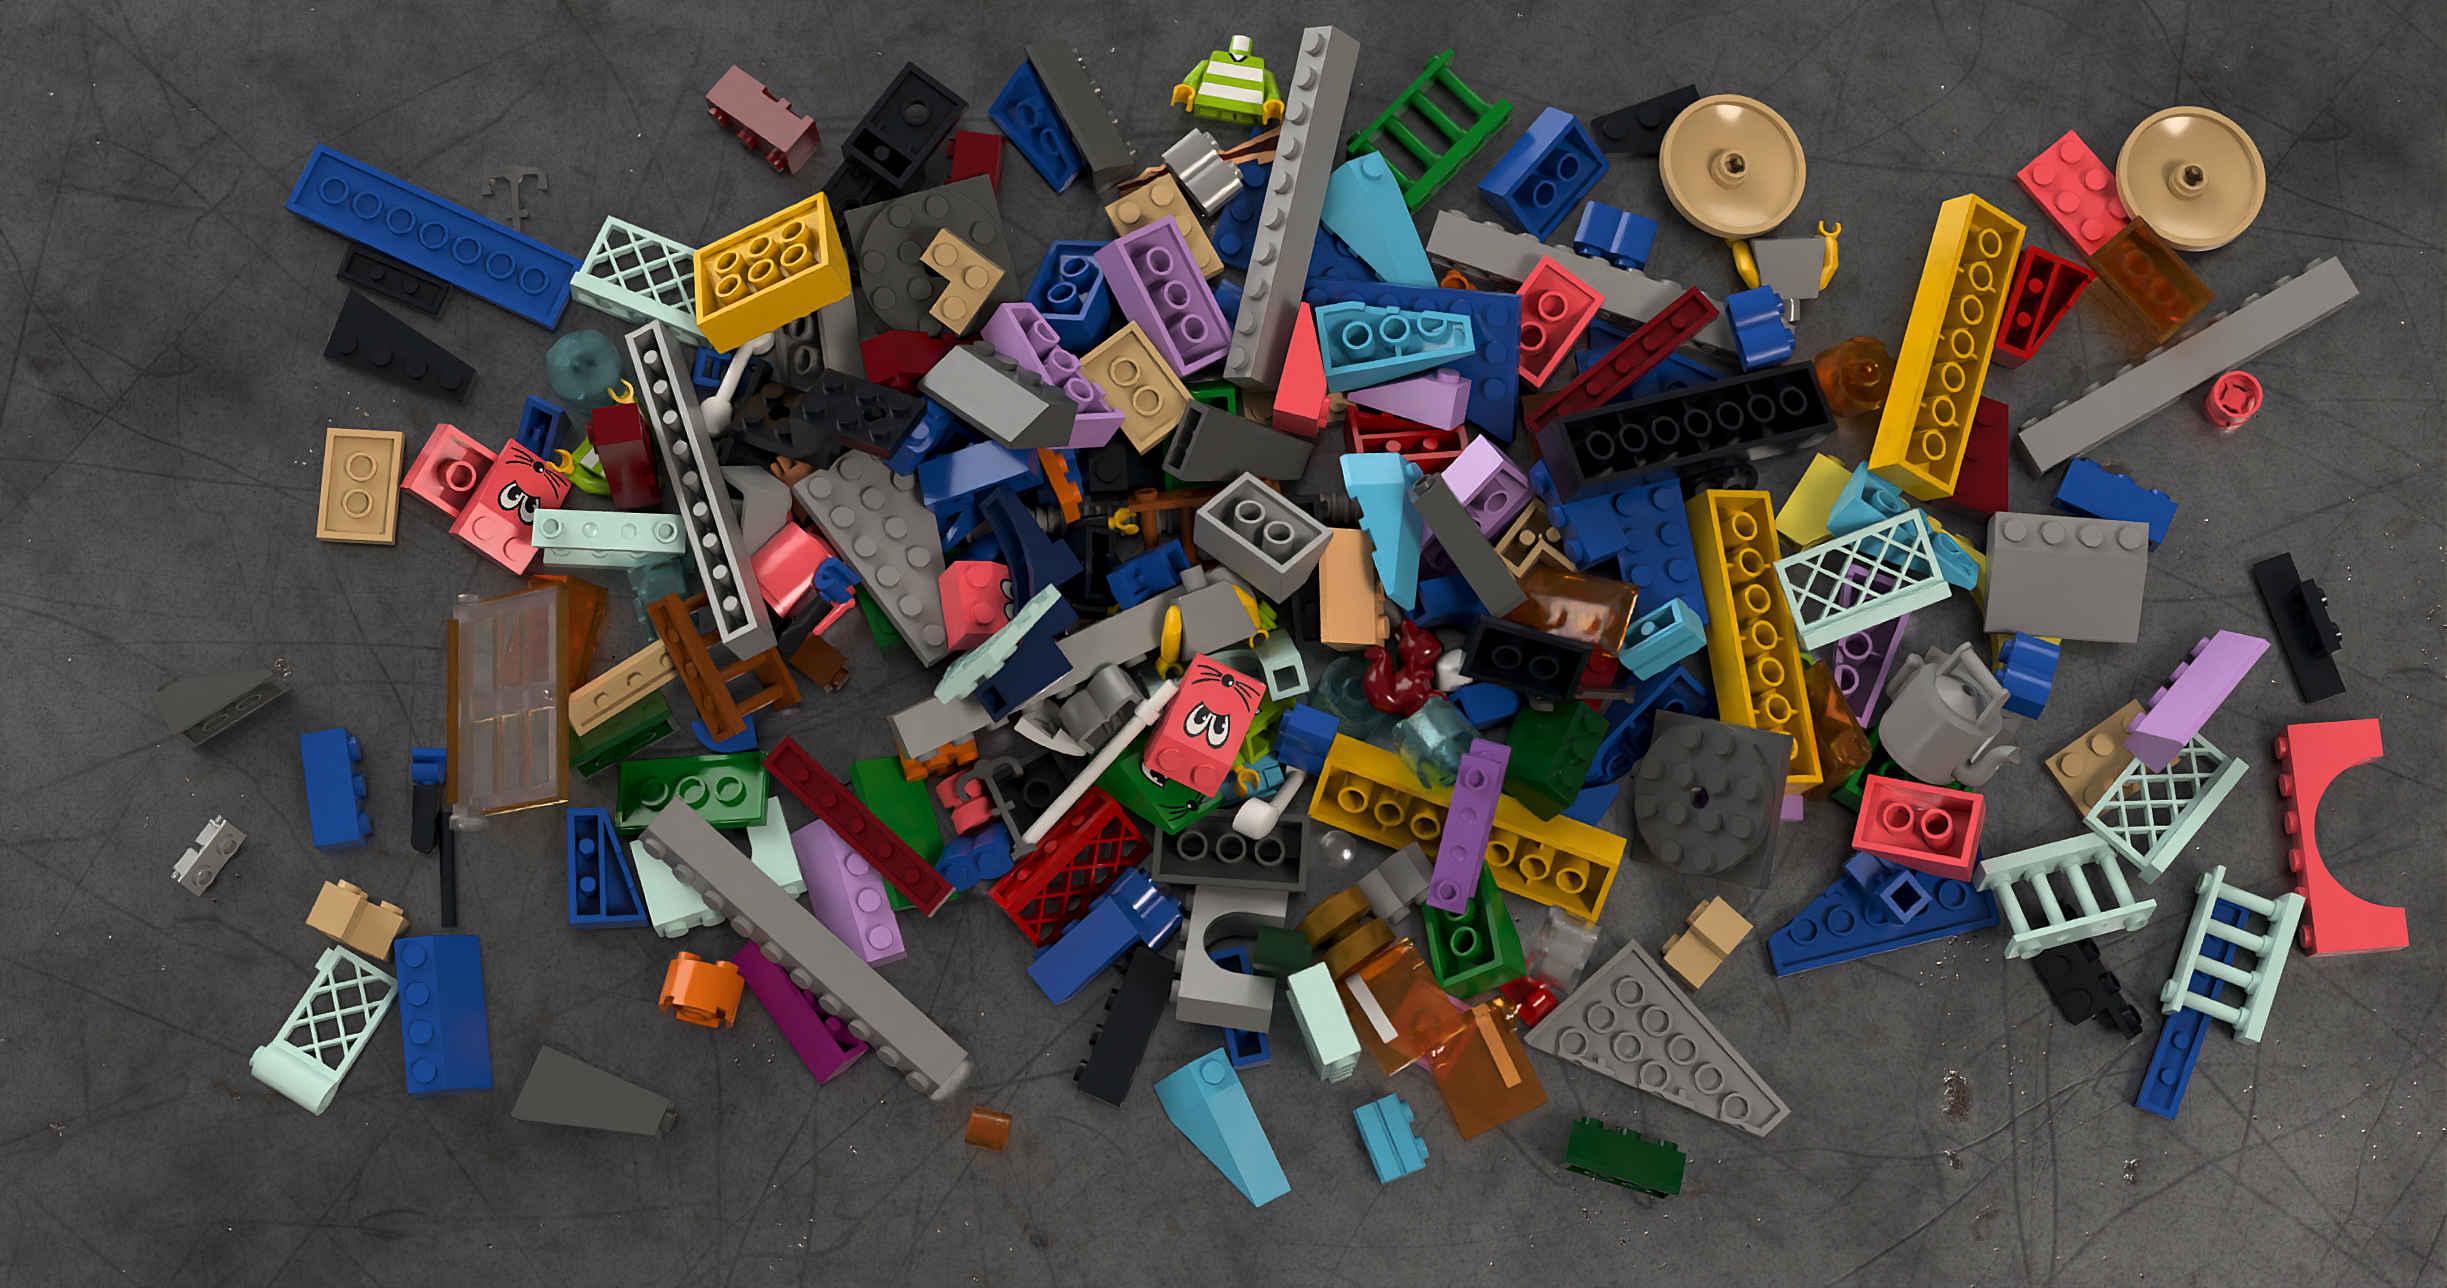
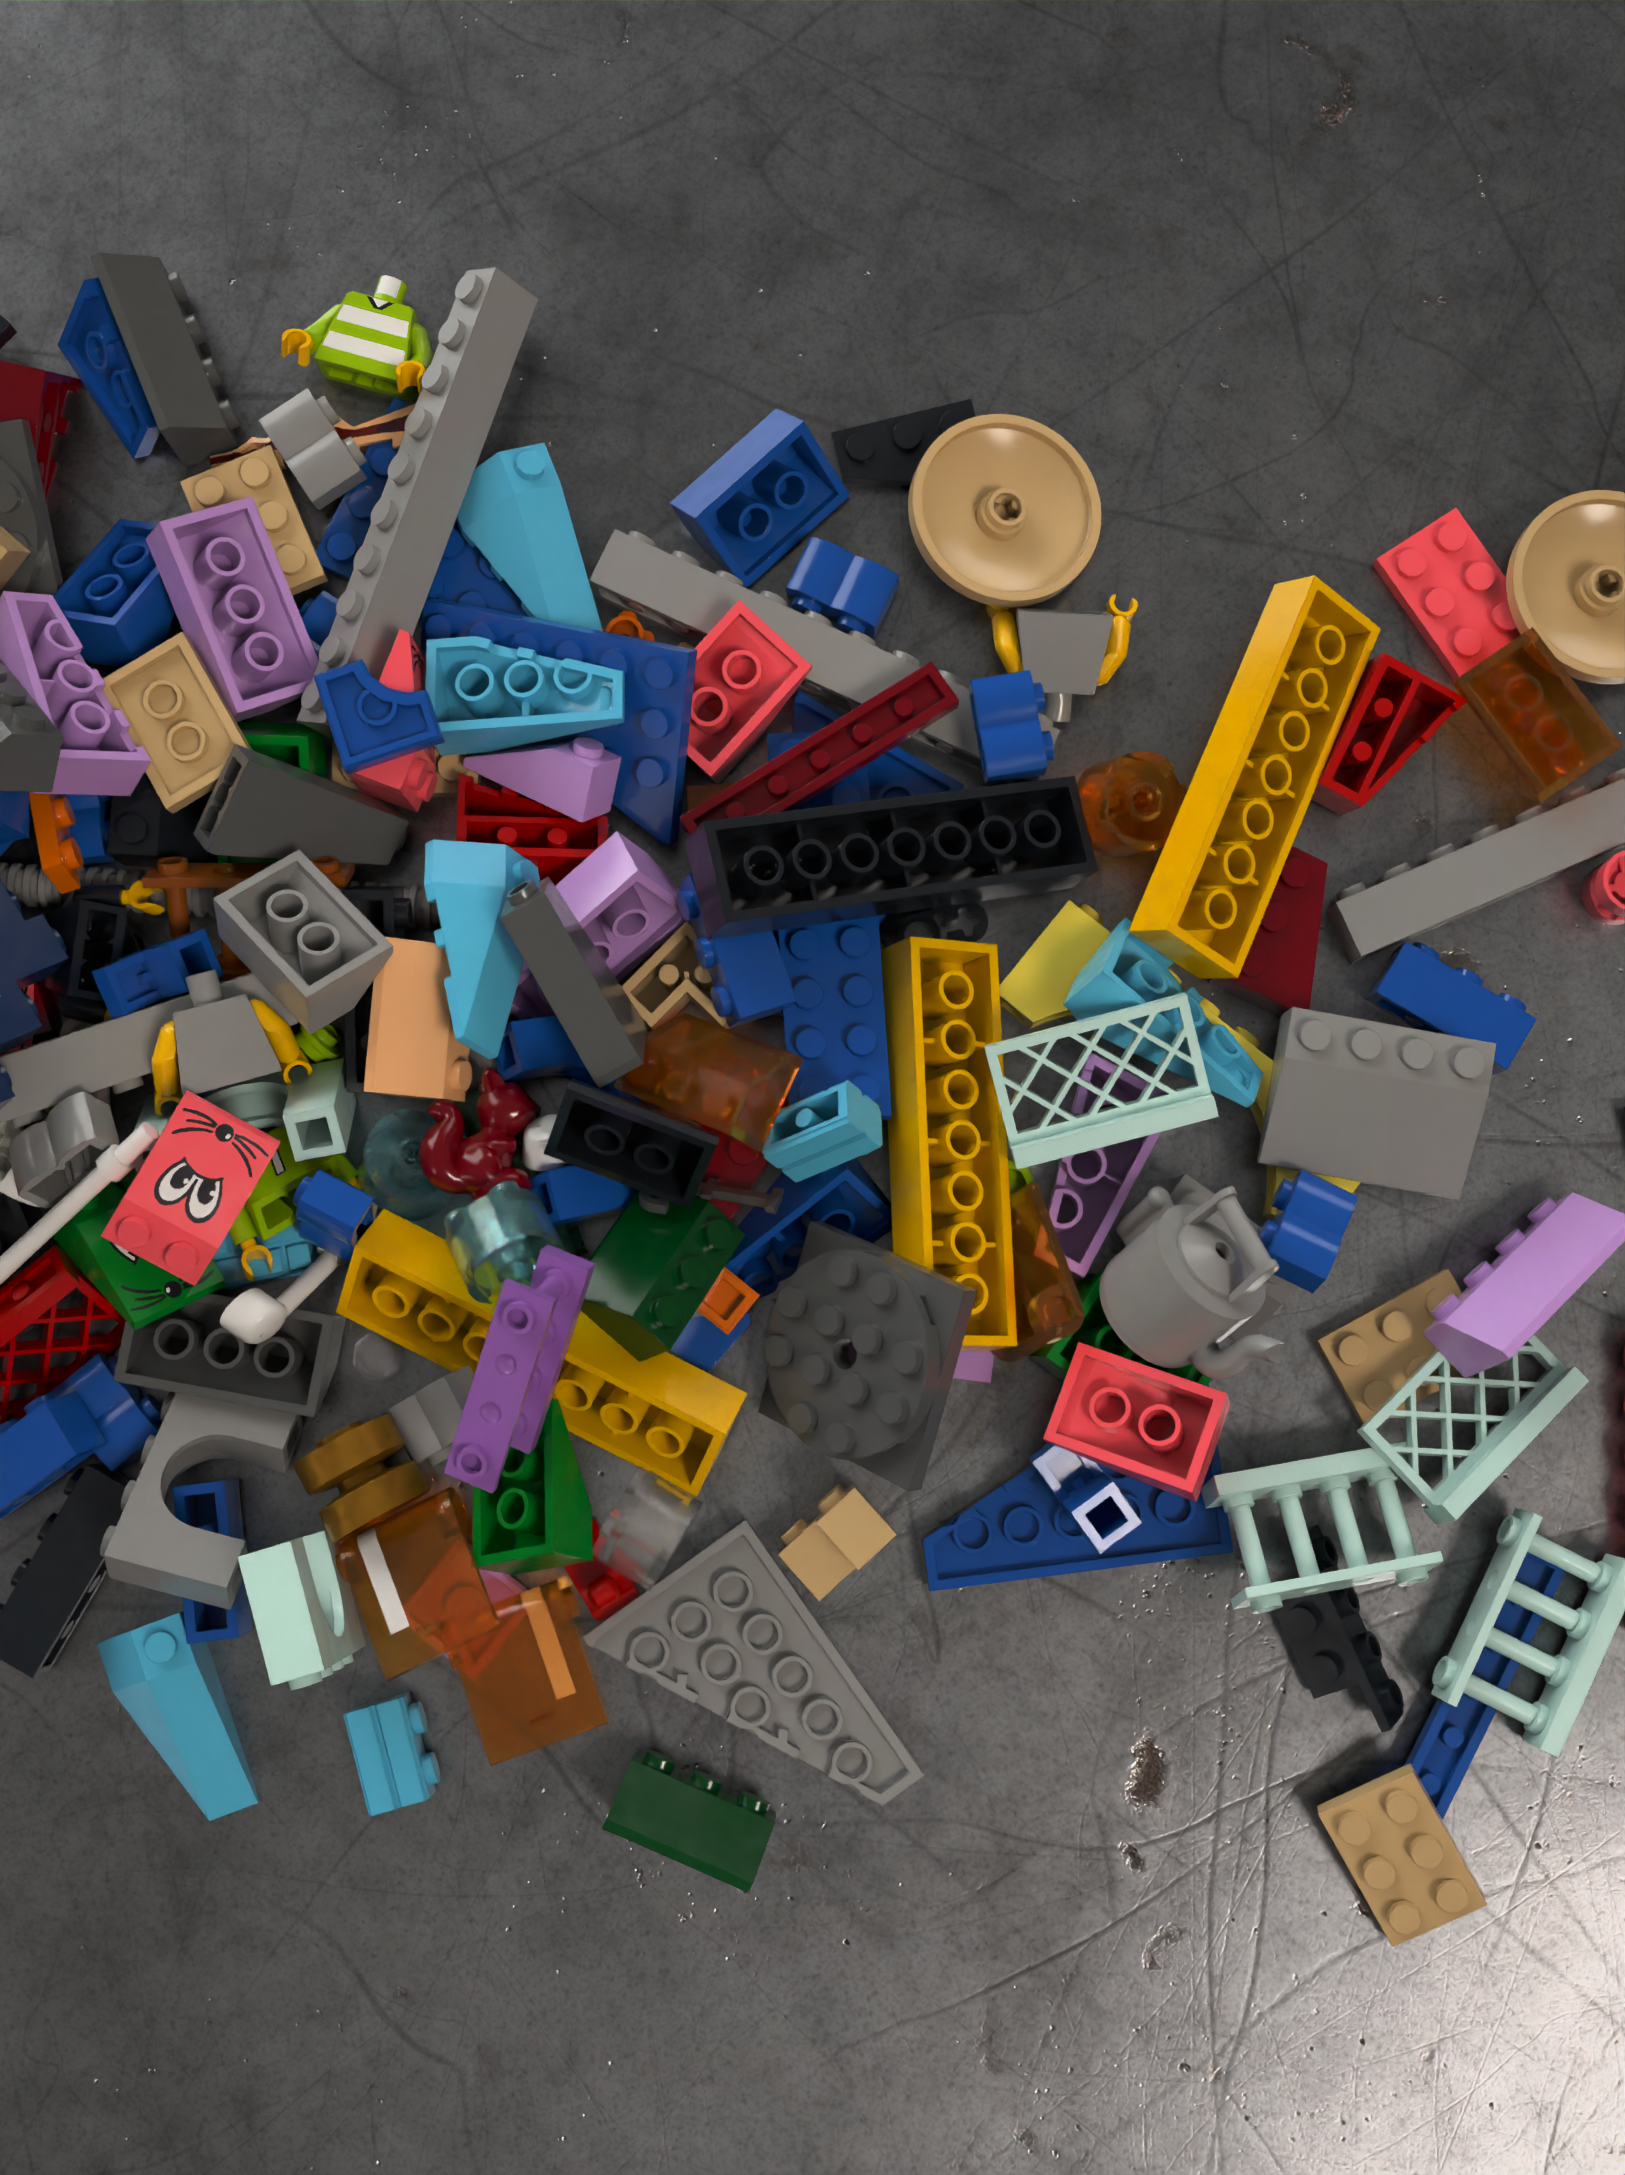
camera: 10 degrees right, 5 degrees up
clear green brick [1252,924,1313,990] -> none
green fence [1345,48,1513,217] -> none
none -> blue tile [313,659,445,775]
none -> orange tile [697,1267,760,1335]
none -> tan plate [1317,1763,1487,1947]

